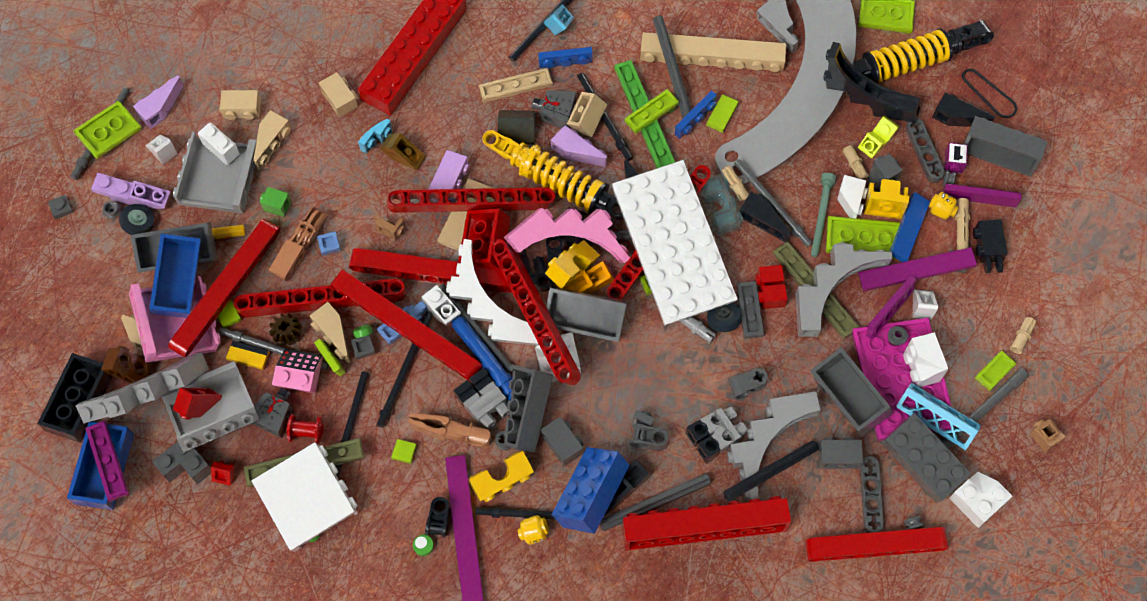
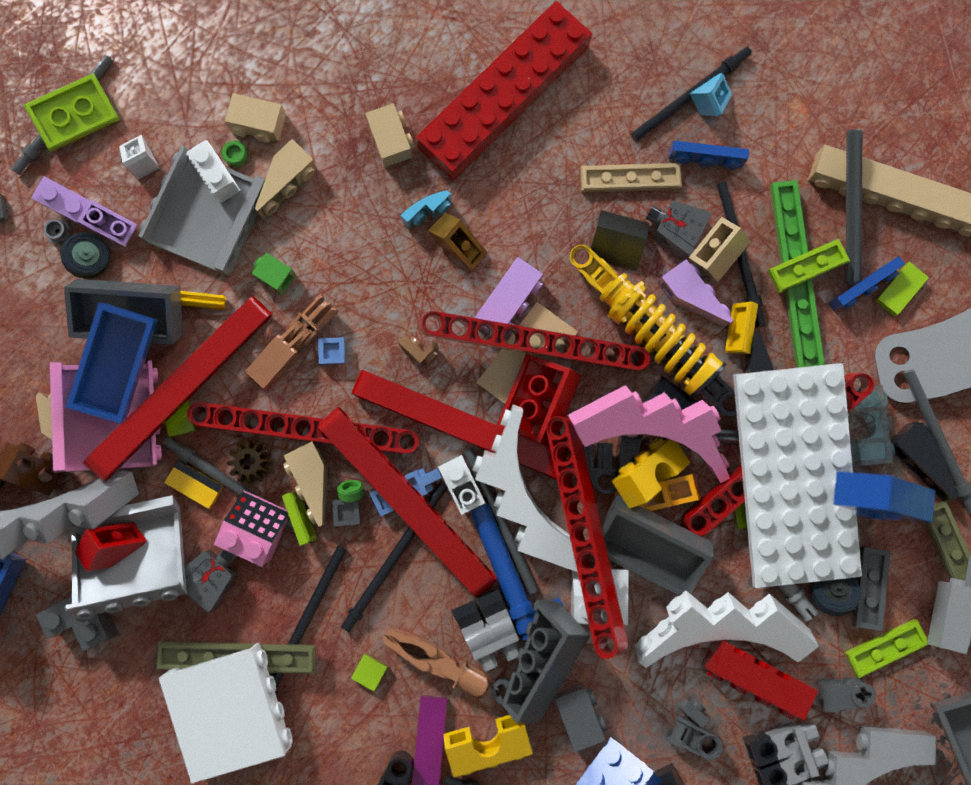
camera: 10 degrees right, 15 degrees up
lavender slope [133,75,184,129] -> none
red tile [211,460,234,486] -> none
red hose [287,414,324,444] -> none
tan axle [722,165,749,201] -> none
red piece [755,265,787,309] -> none
none -> bright green tile [221,140,248,167]
none -> white arch [634,591,819,668]
none -> red wedge [701,640,818,721]
none -> yellow tile [725,302,758,355]
none -> blue brick [833,472,935,523]
none -> lime tile [844,619,929,679]

